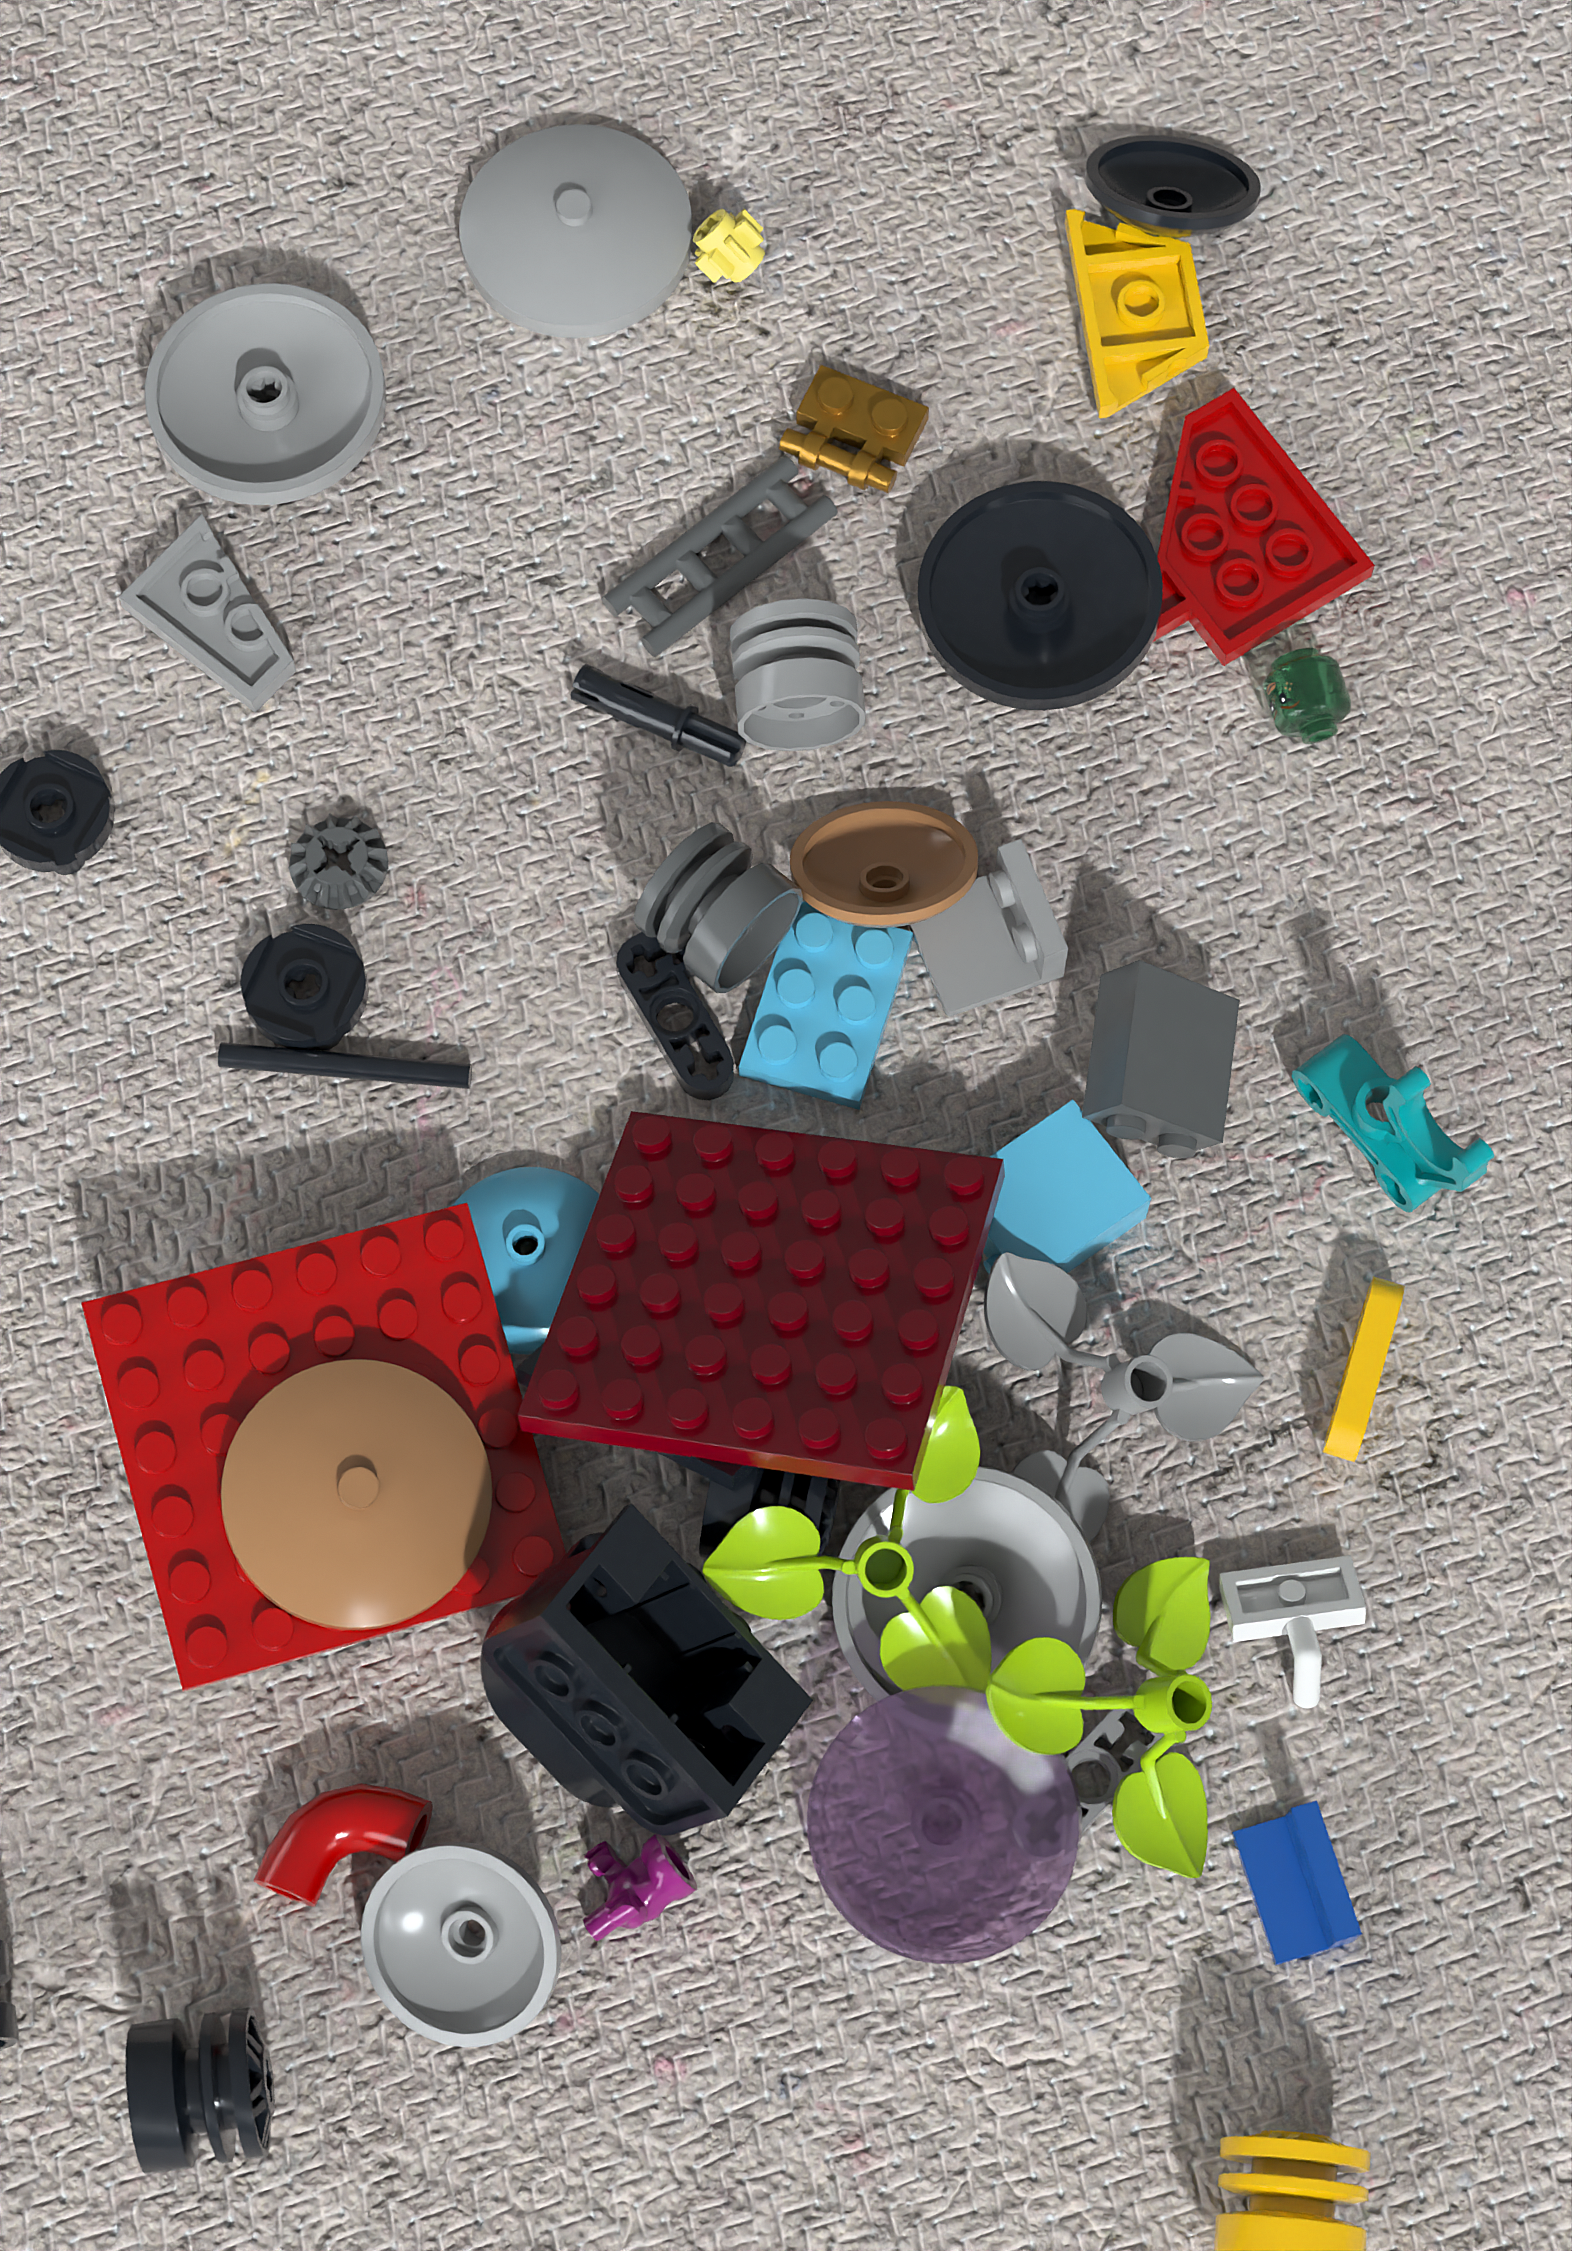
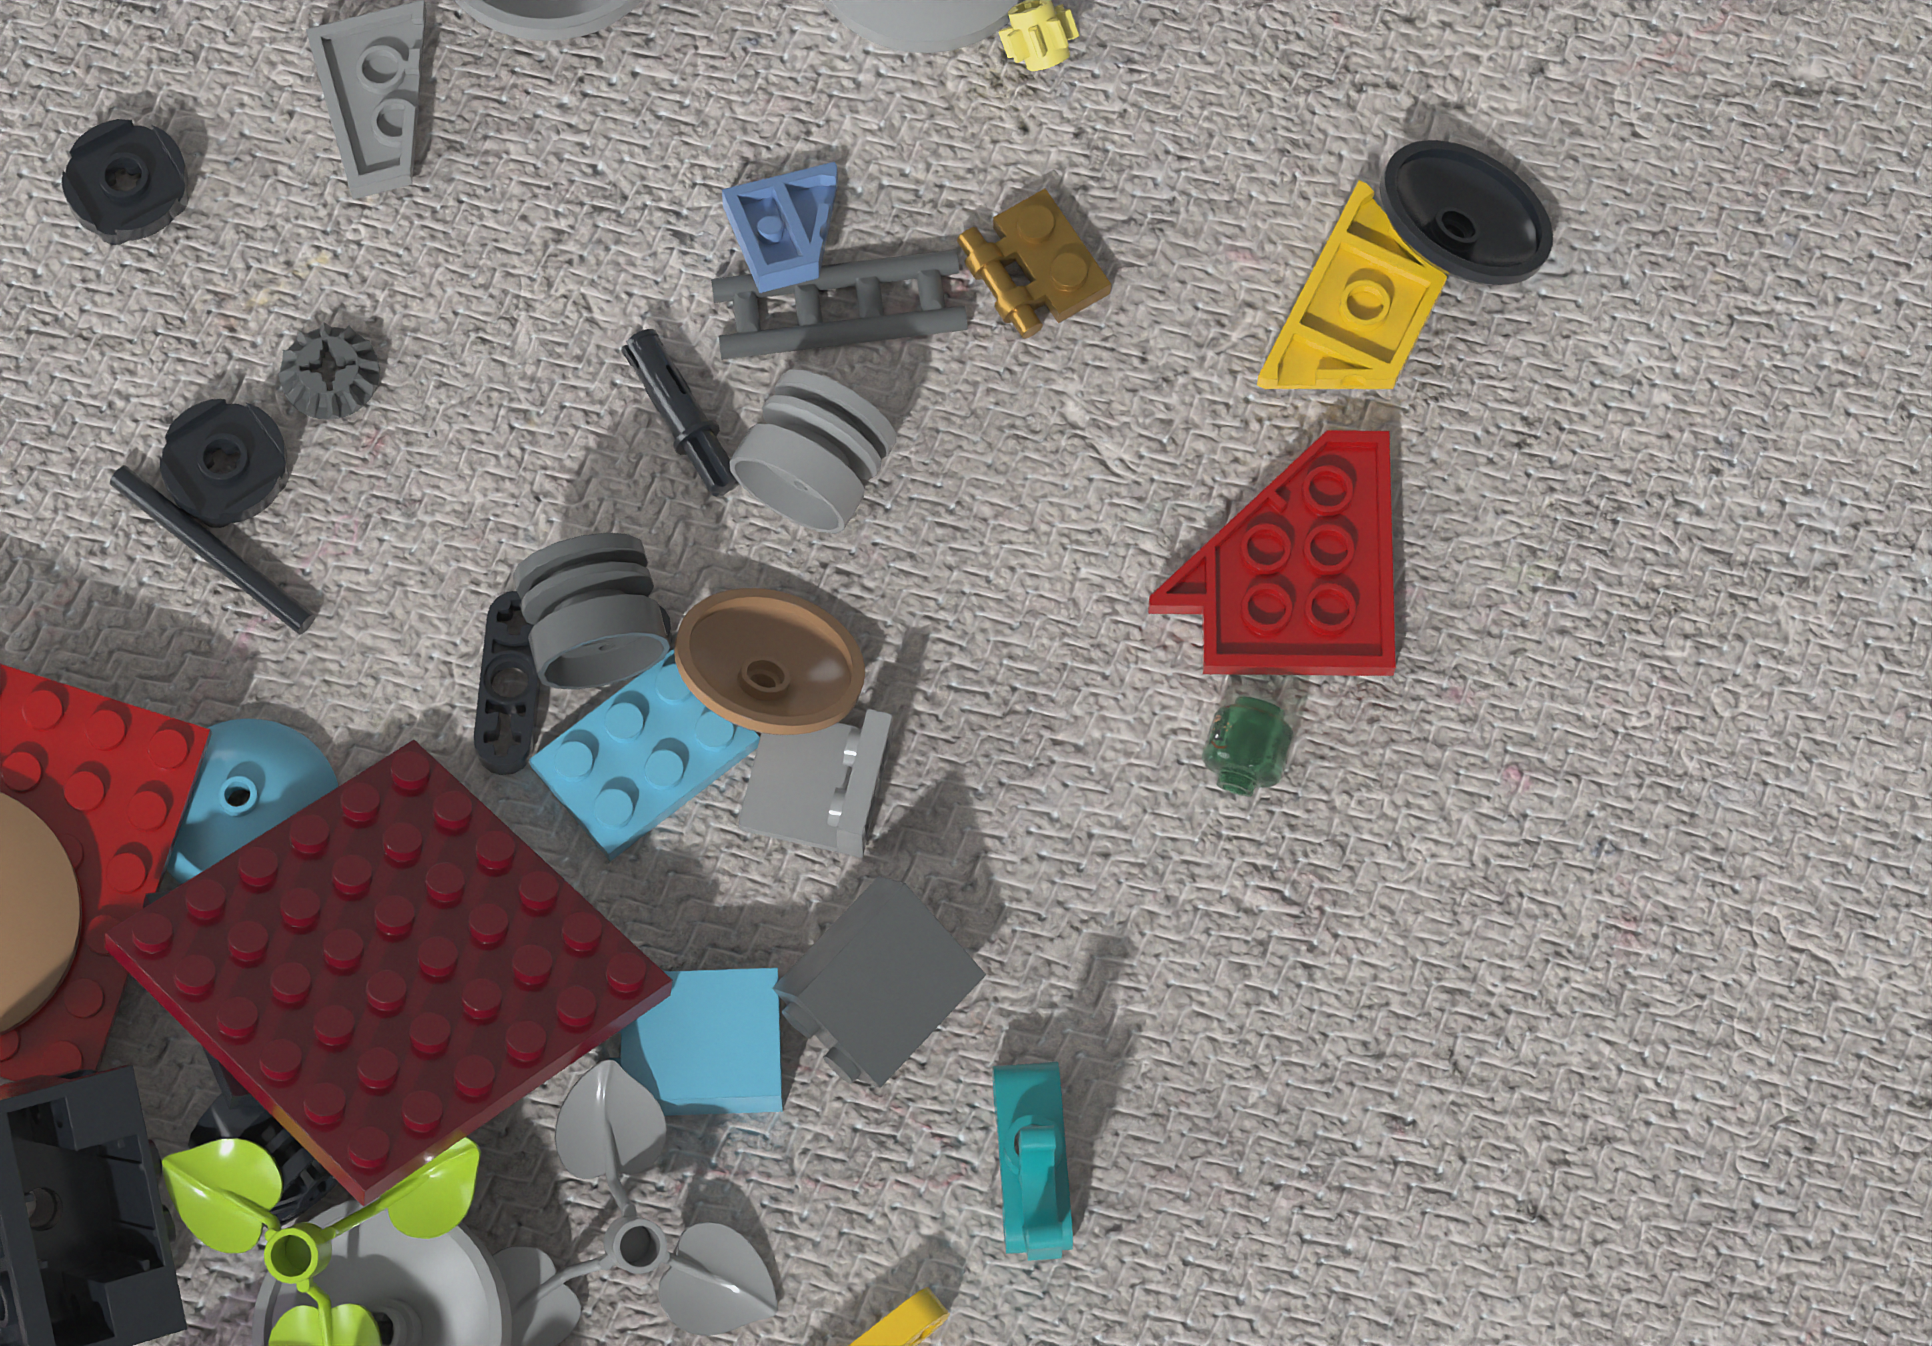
camera: 30 degrees right, 0 degrees up
black dish [917,481,1163,710] -> none
none -> medium blue wing [722,162,838,293]

